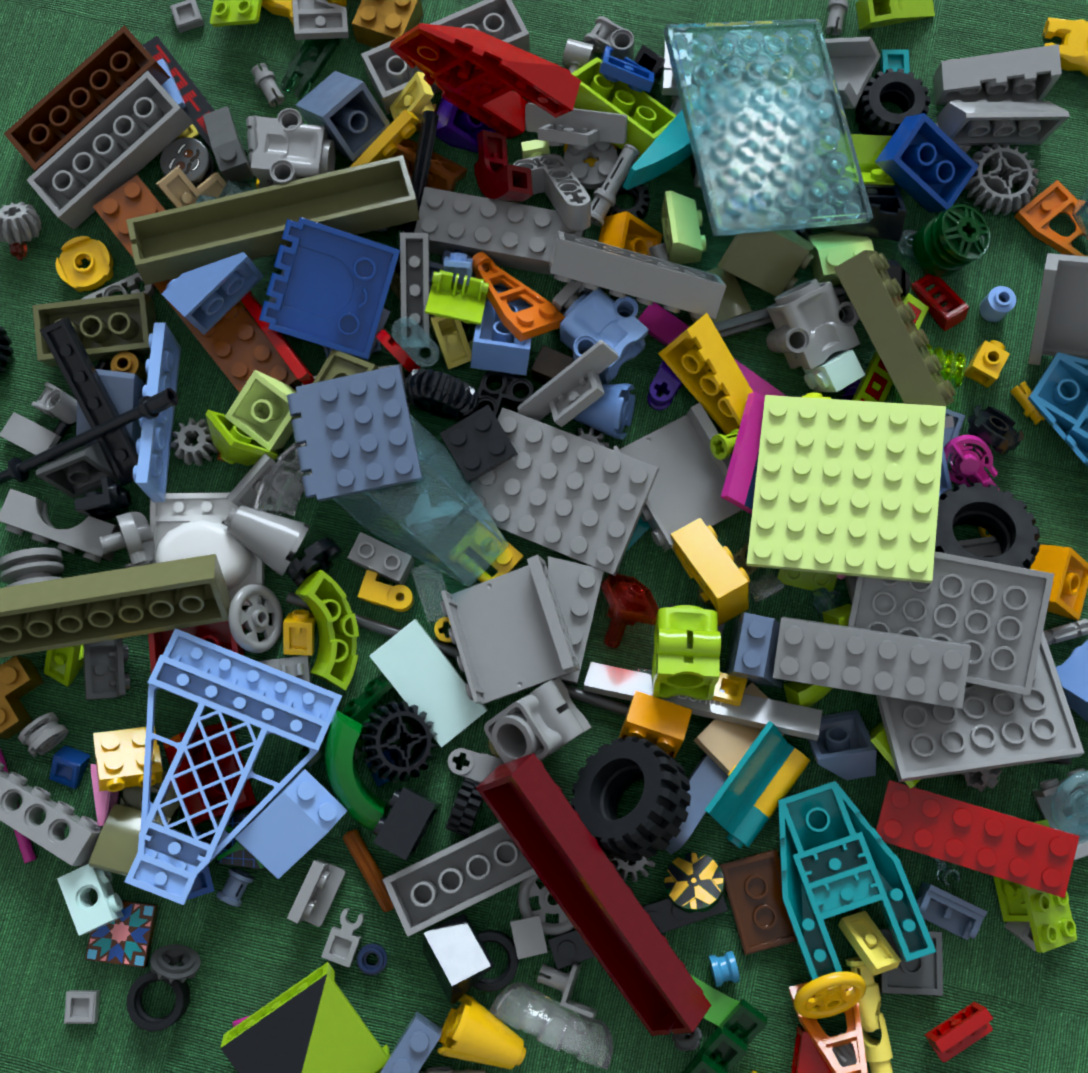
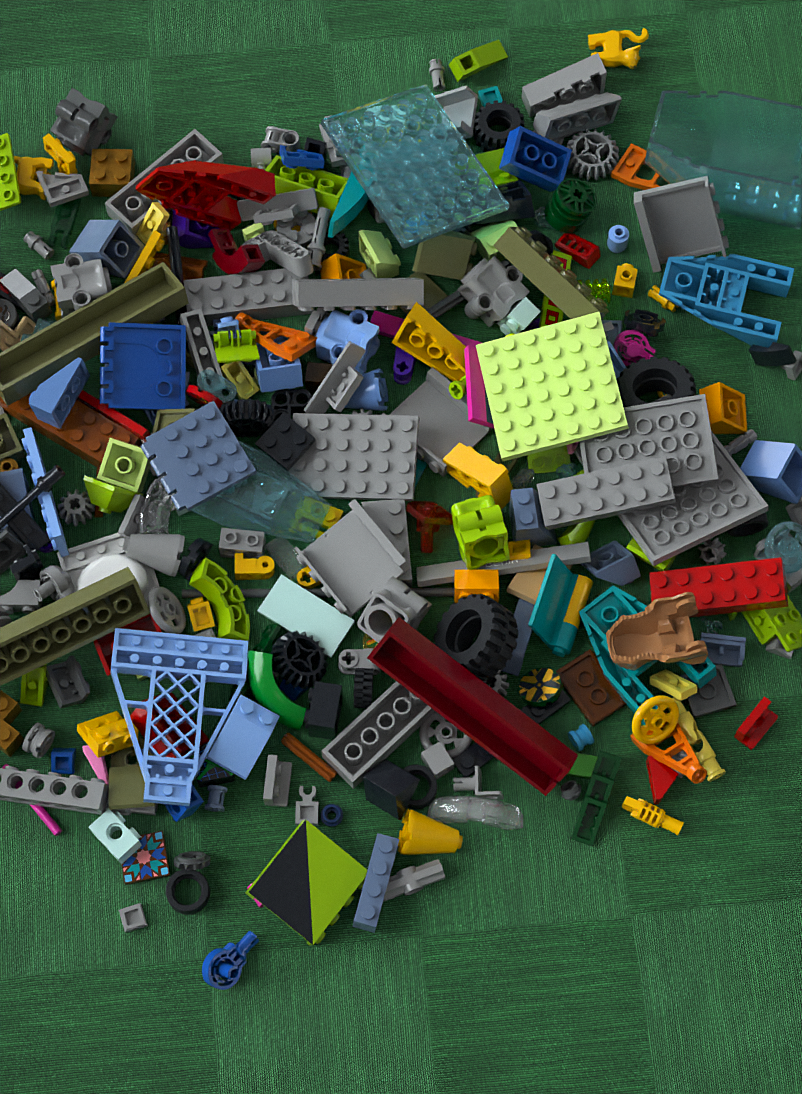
camera: 20 degrees left, 10 degrees down
none -> medium nougat animal [606,592,708,671]

